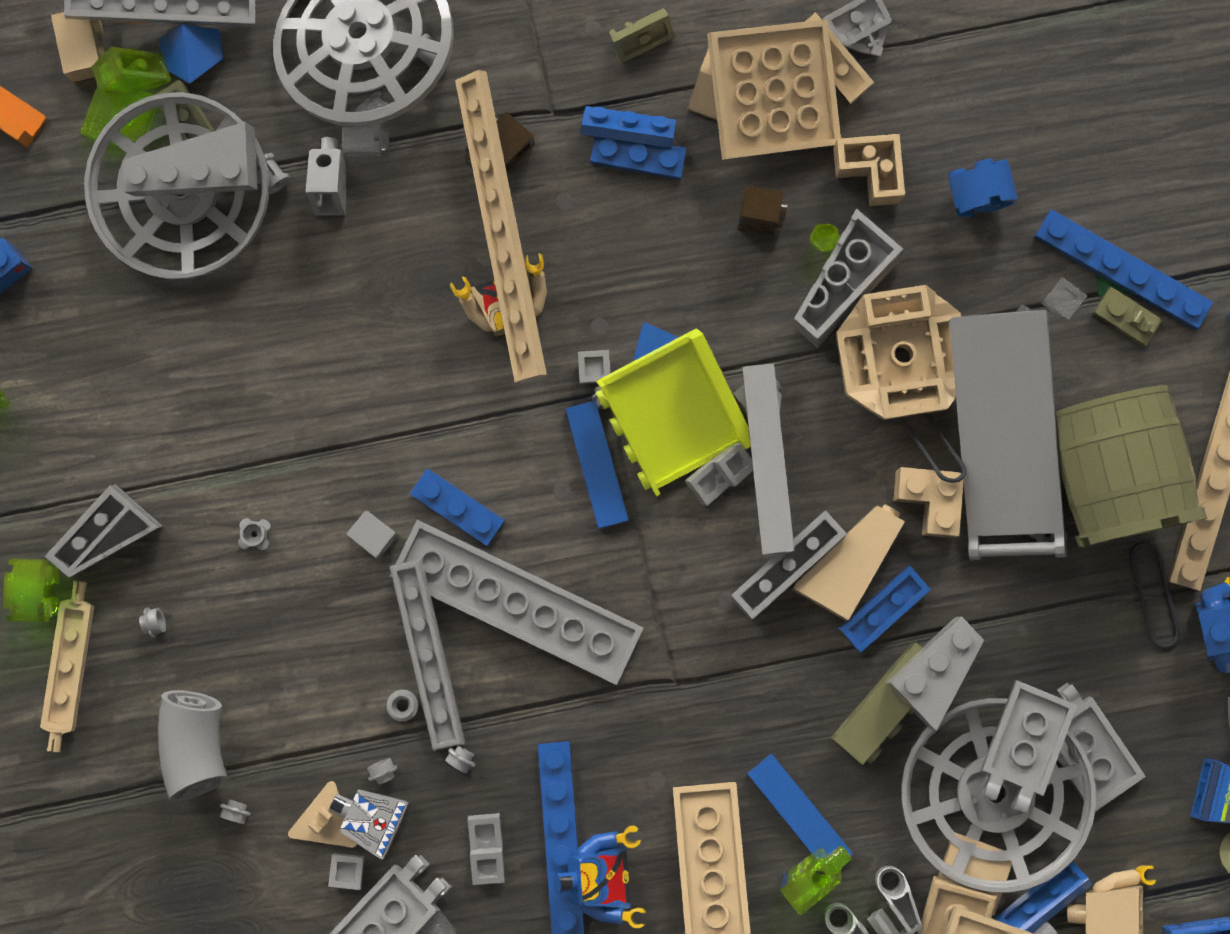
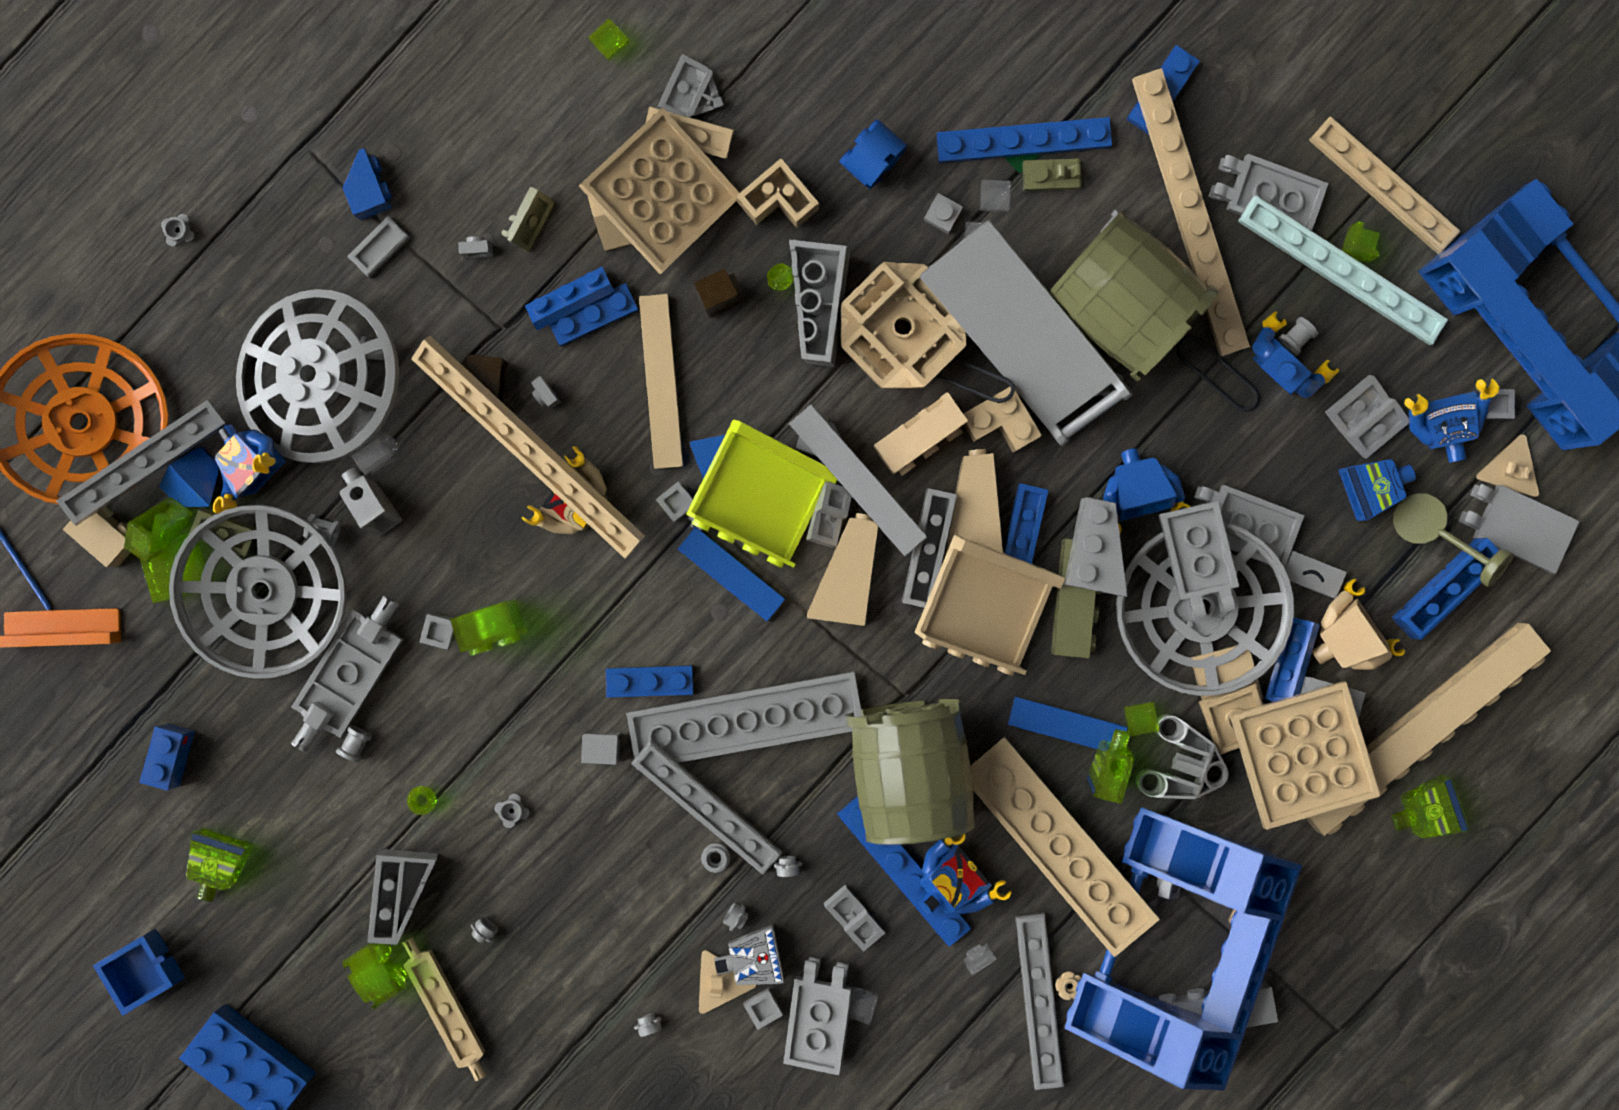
camera: 40 degrees left, 5 degrees up
light grey wedge [122,122,257,197] -> none
light grey brick [158,690,228,802] -> none
none -> torso [213,424,286,514]
none -> light grey plate [291,595,404,752]
none -> light grey bush [336,725,372,763]
none -> clear neon green plate [407,786,437,815]
none -> light grey panel [420,613,461,650]
none -> clear neon green brick [450,600,526,656]
none -> light grey plate [458,236,493,259]
none -> light grey plate [531,376,561,409]
none -> tan tile [639,294,683,469]
none -> tan slope [807,513,878,626]
none -> olive piece [846,699,975,845]
none -> tan wedge [873,392,968,476]
none -> tan panel [915,535,1065,676]
none -> light grey plate [924,193,963,234]
none -> blue torso [1103,448,1190,535]
none -> clear neon green plate [1124,701,1159,736]
none -> light grey tile [1285,551,1347,599]

